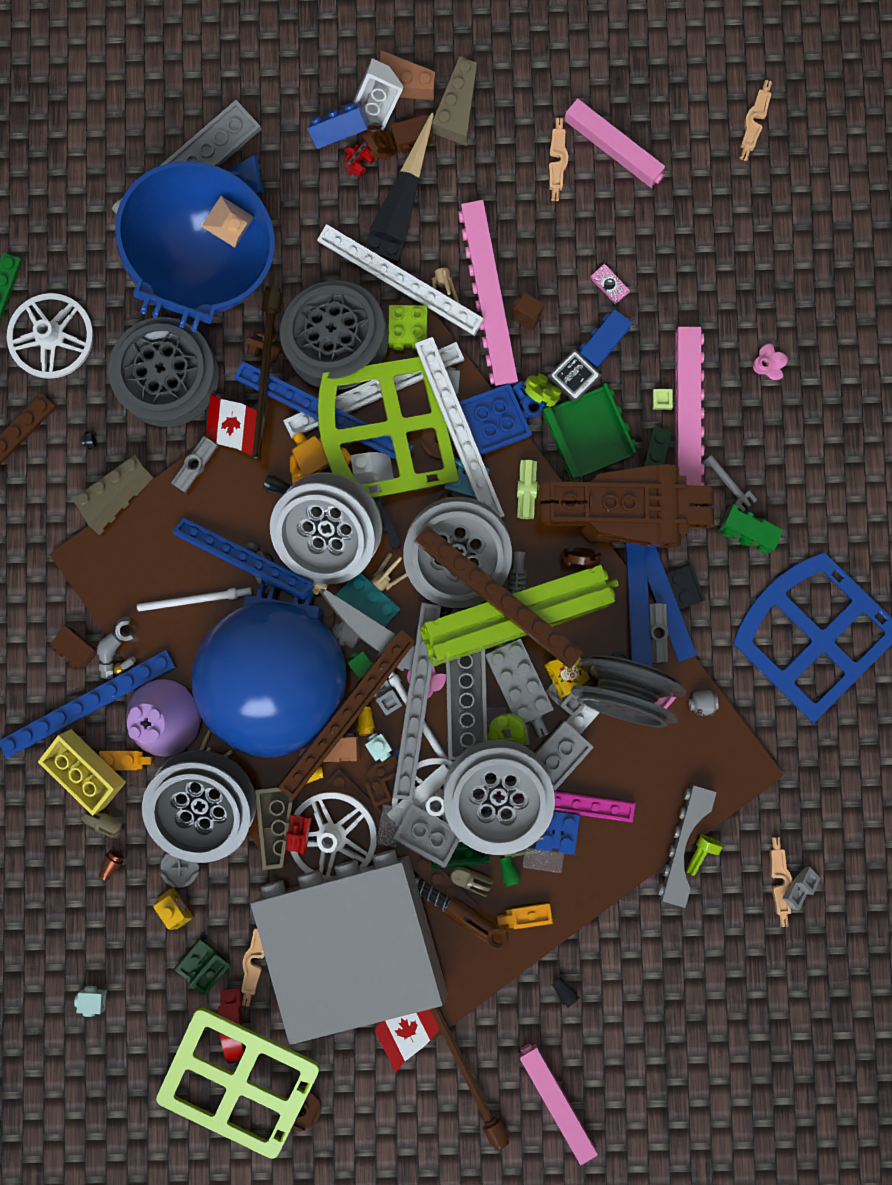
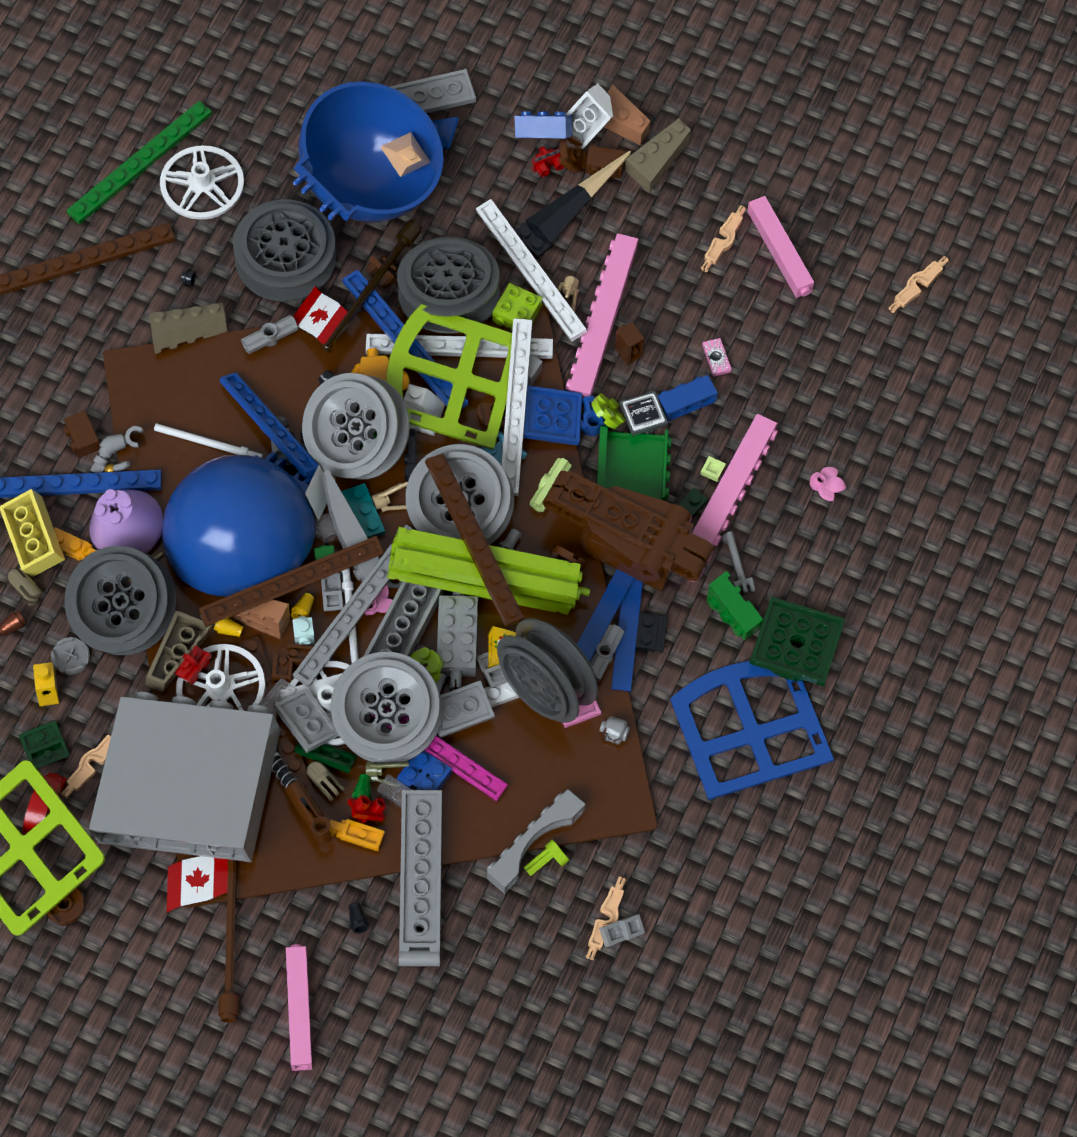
camera: 15 degrees right, 20 degrees down
none -> white sticker [305,465,327,521]
none -> red hips [347,795,386,824]
none -> light grey hinge [399,790,442,966]
none -> dark green piece [749,597,845,686]

